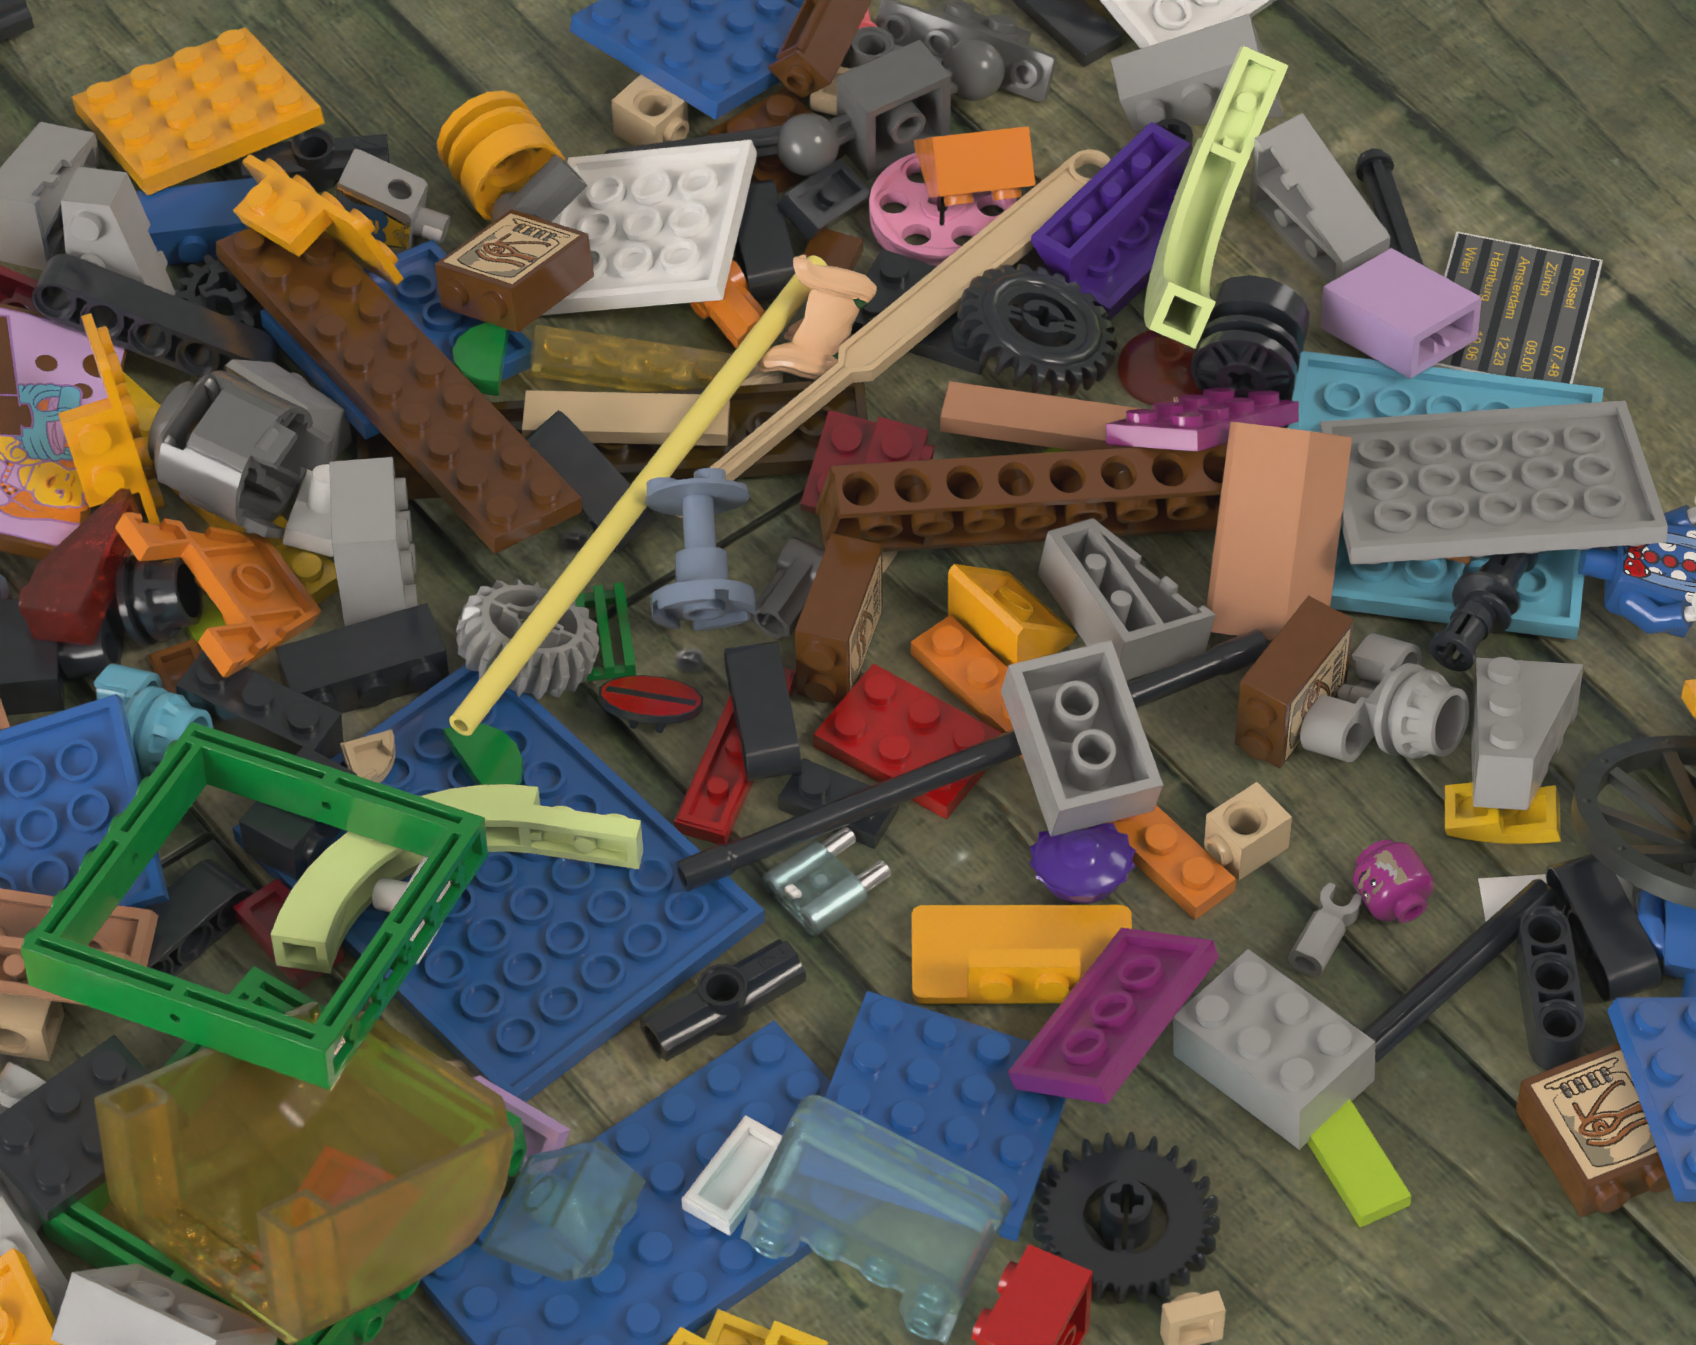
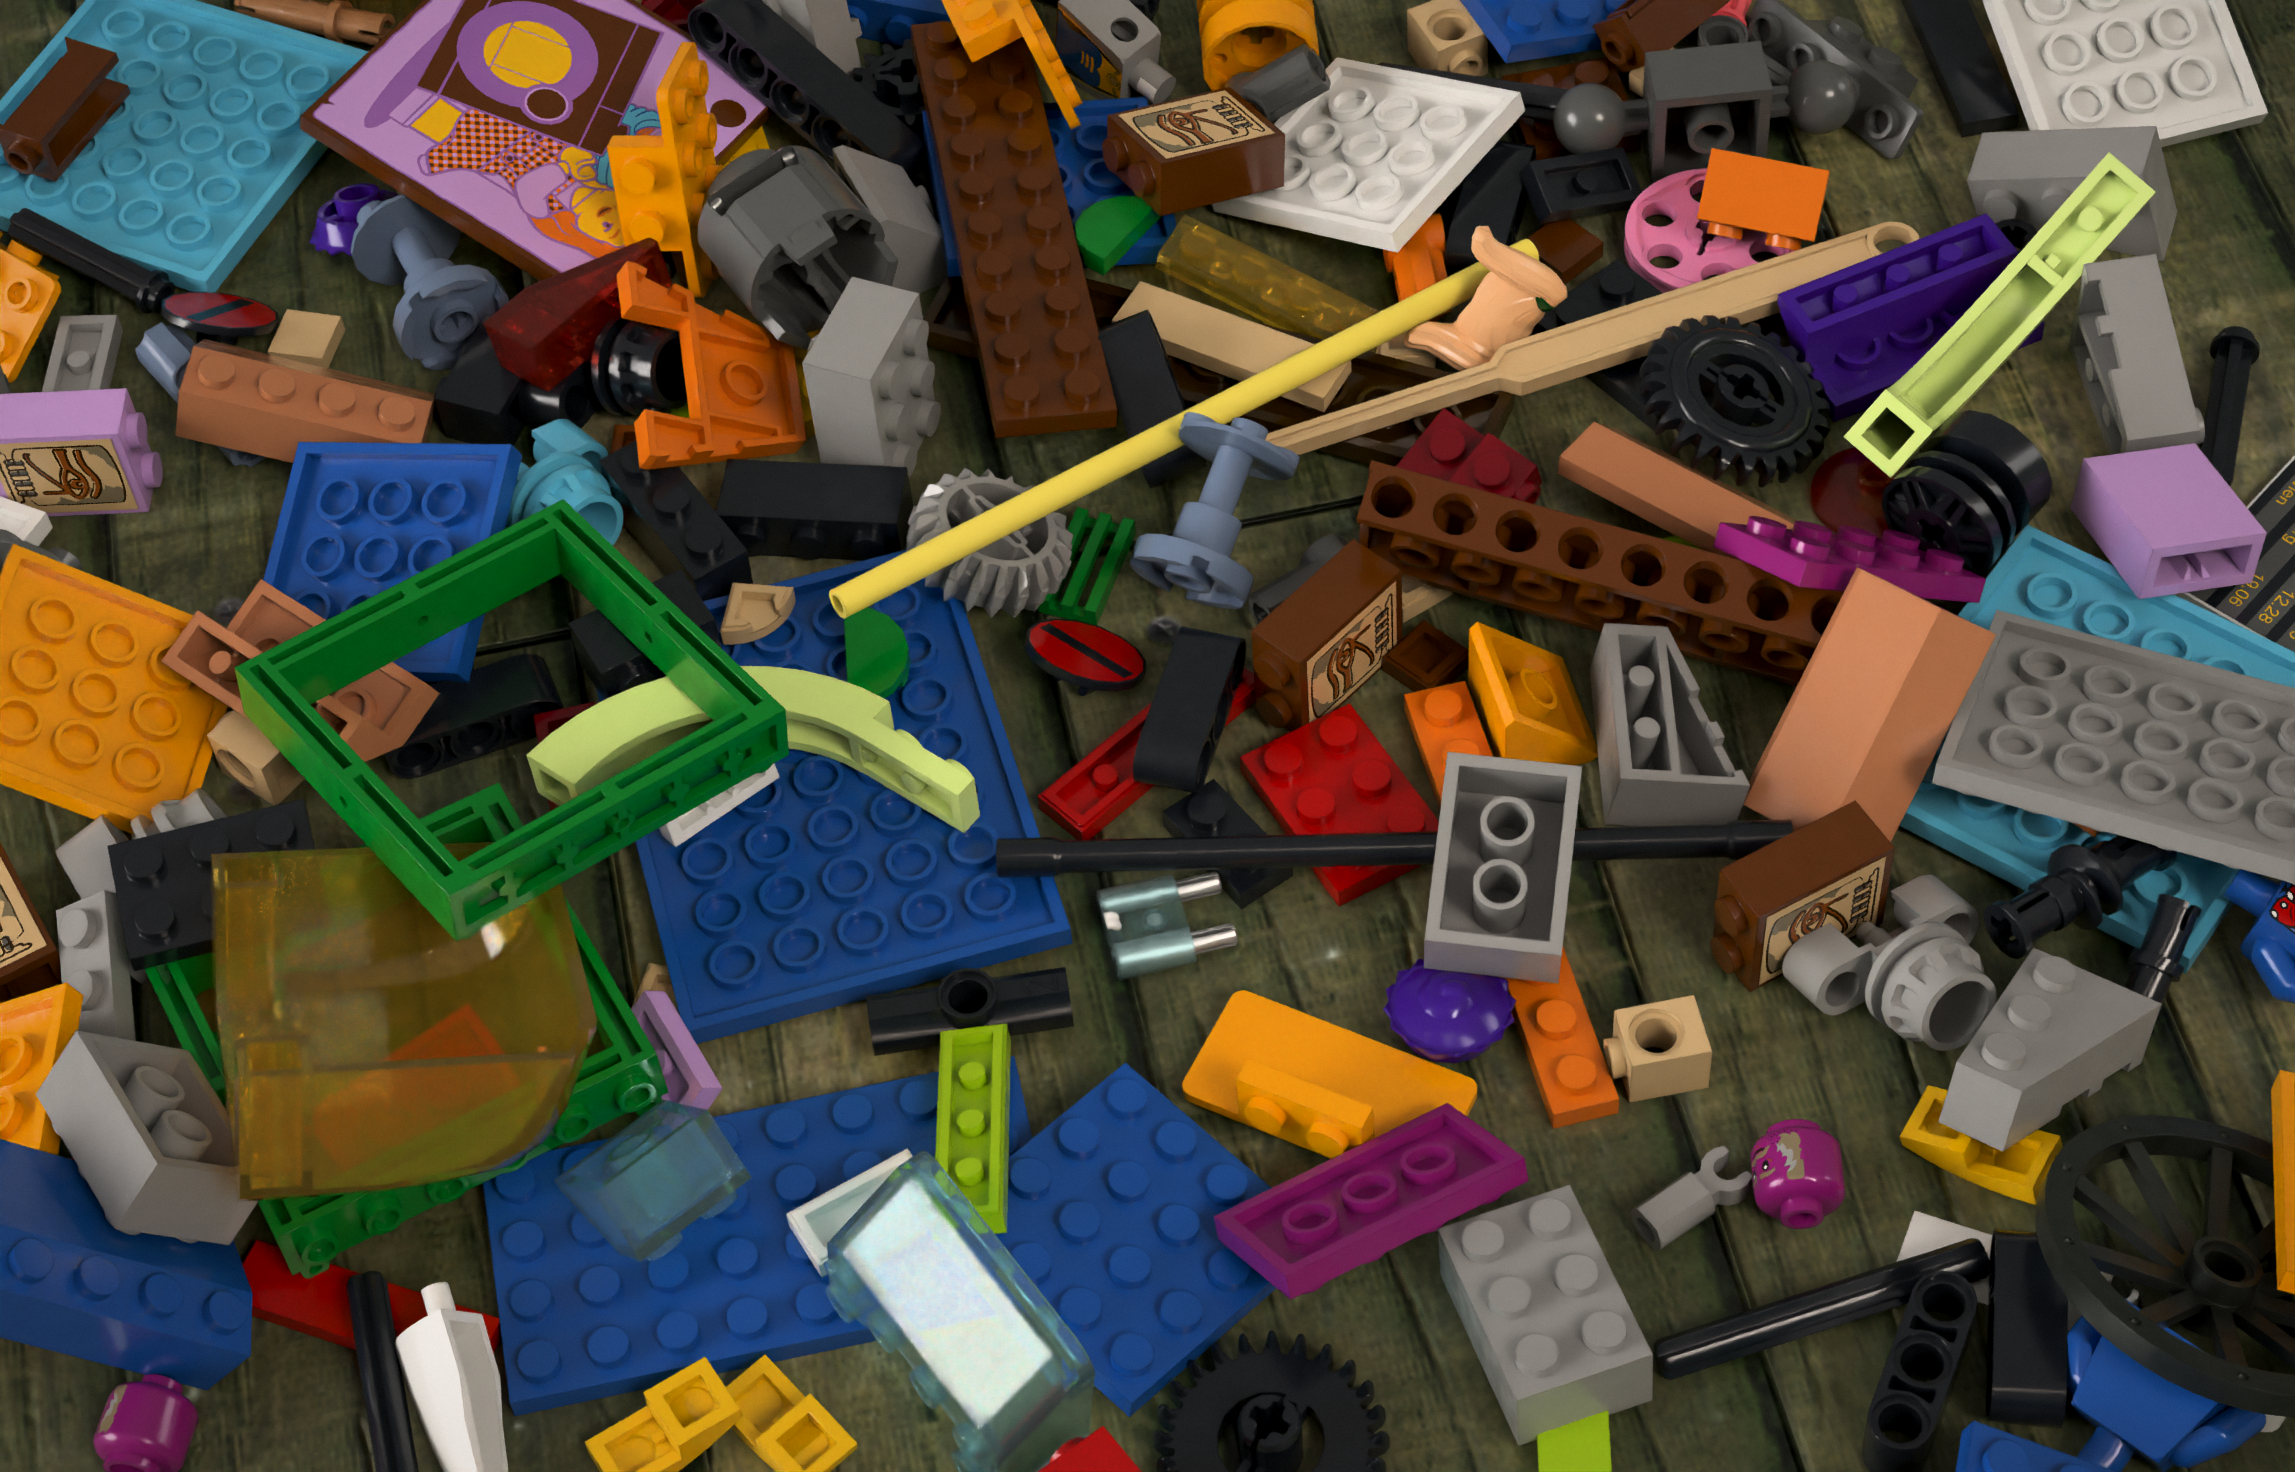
camera: 30 degrees right, 0 degrees up
none -> lime tile [933,1024,1011,1241]
none -> reddish brown tile [1382,620,1469,692]
none -> black pin [2125,894,2201,1036]

